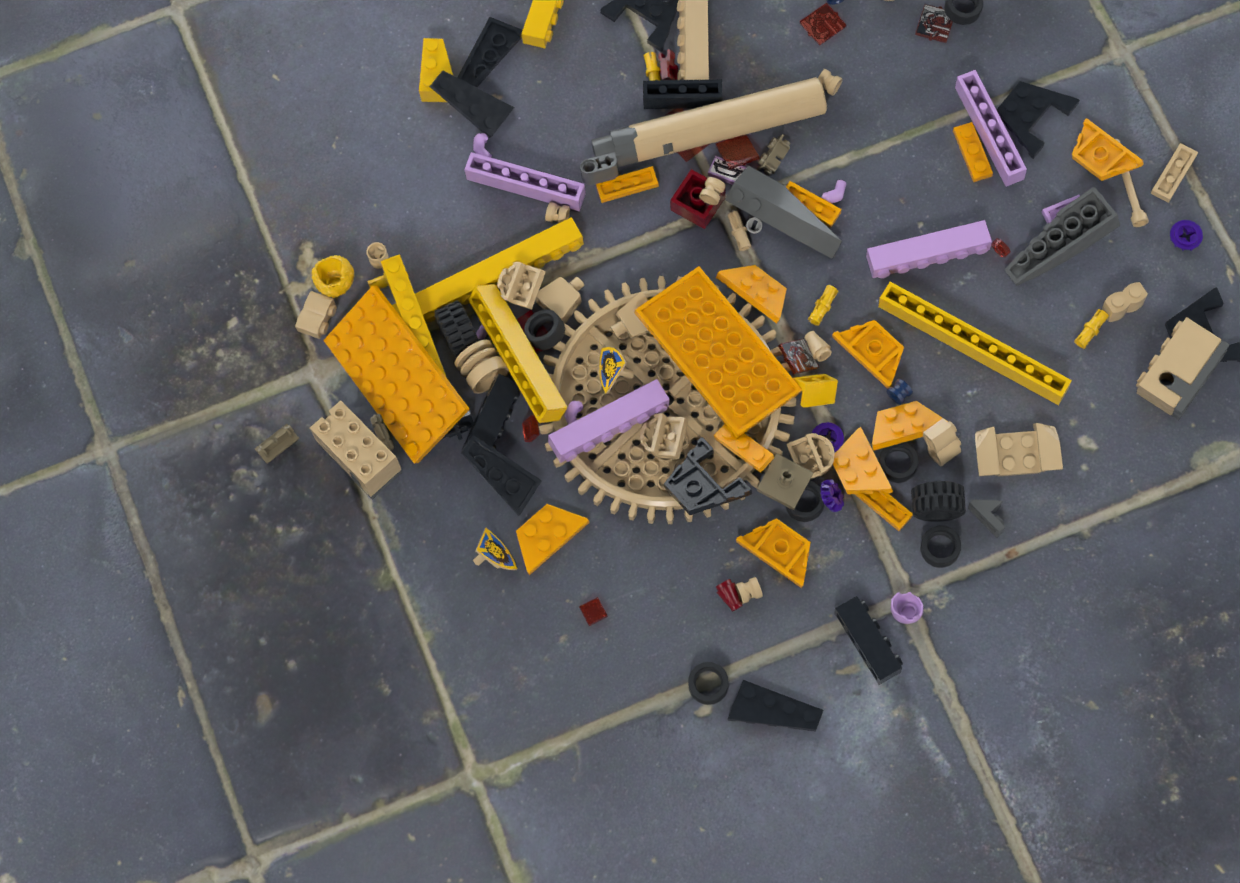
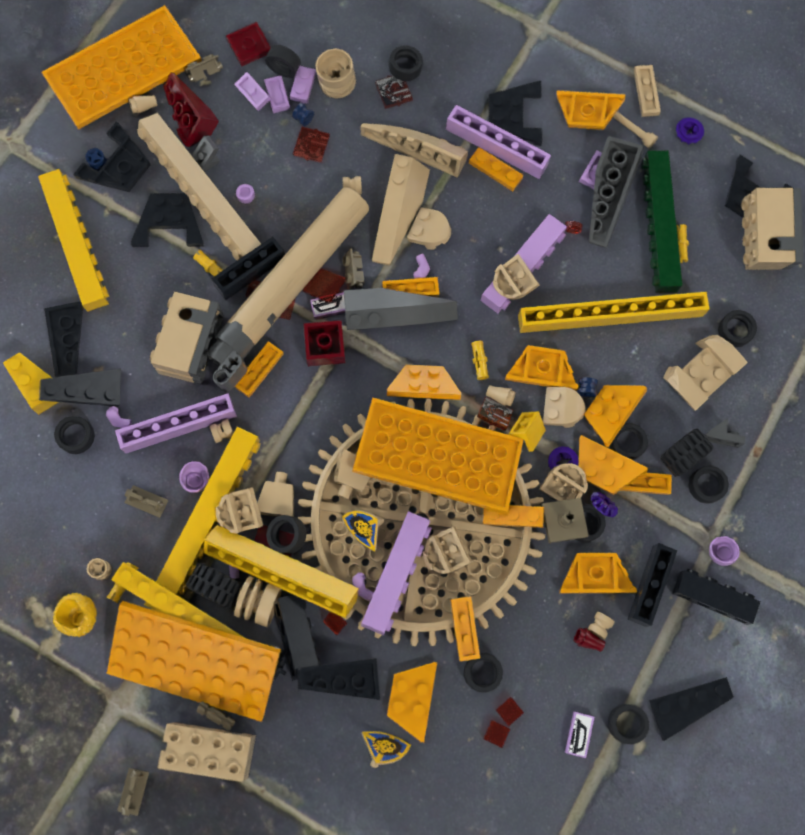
camera: 50 degrees left, 5 degrees up
tan brick [295,291,337,339] -> none
dark red plate [658,49,678,80] -> none
black wing [664,437,752,515] -> none
tan wheel [699,177,726,205] -> none
tan axle [728,211,751,251] -> none
light grey hinge [746,217,762,234] -> none
tan brick [923,419,961,466] -> none
tan brick [1102,282,1148,322] -> none
none -> black tyre [54,416,95,454]
none -> dark tan hinge [124,485,169,518]
none -> tan piece [150,292,224,385]
none -> lavender hair [179,461,209,493]
none -> lavender tile [236,184,255,204]
none -> tan wedge [361,123,468,178]
none -> tan wedge [372,154,430,265]
none -> tan slope [407,207,451,249]
none -> light orange plate [450,596,480,661]
none -> black tyre [464,653,503,692]
none -> tan slope [493,254,540,299]
none -> clear red tile [495,697,524,726]
none -> tan slope [543,387,585,428]
none -> tile [565,711,594,758]
none -> black brick [627,543,678,627]
none -> dark green brick [641,150,683,293]
none -> black tyre [718,310,757,347]

